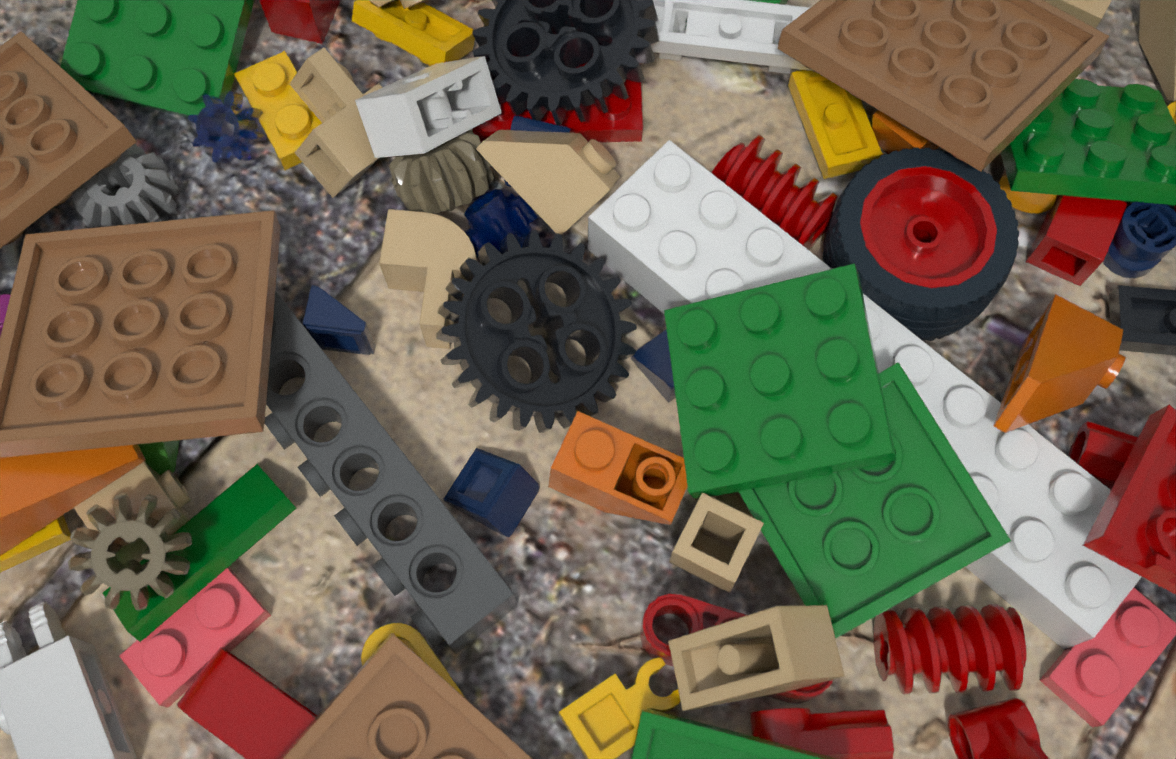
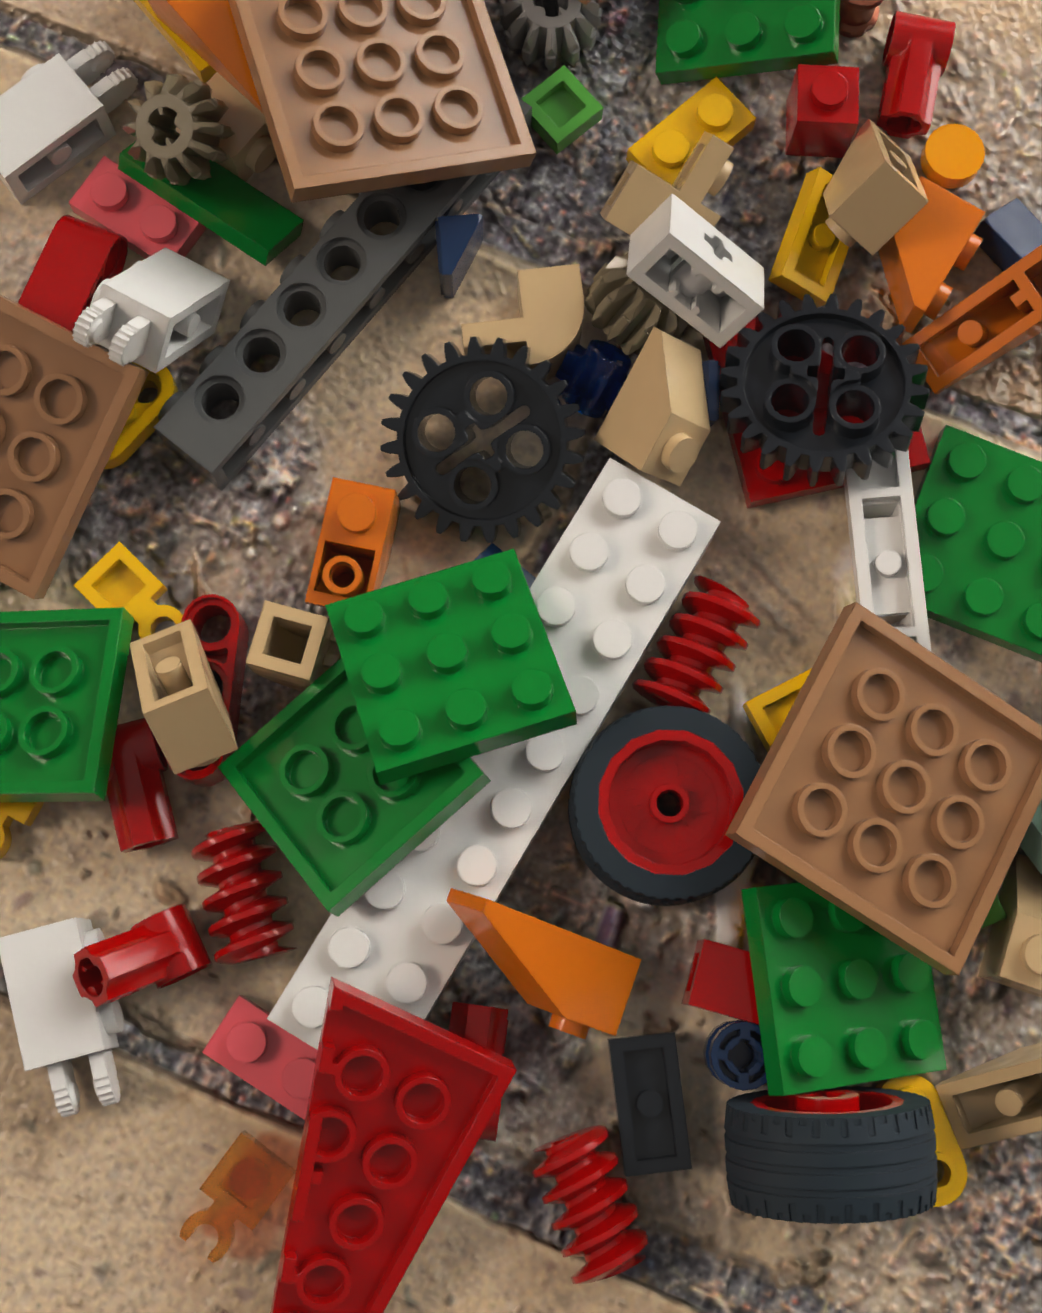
camera: 75 degrees right, 10 degrees up
clear blue gear [188,91,267,164] -> none
dark blue slope [443,448,540,537] -> none
none -> white hinge [72,247,230,374]
none -> bright green plate [521,65,603,154]

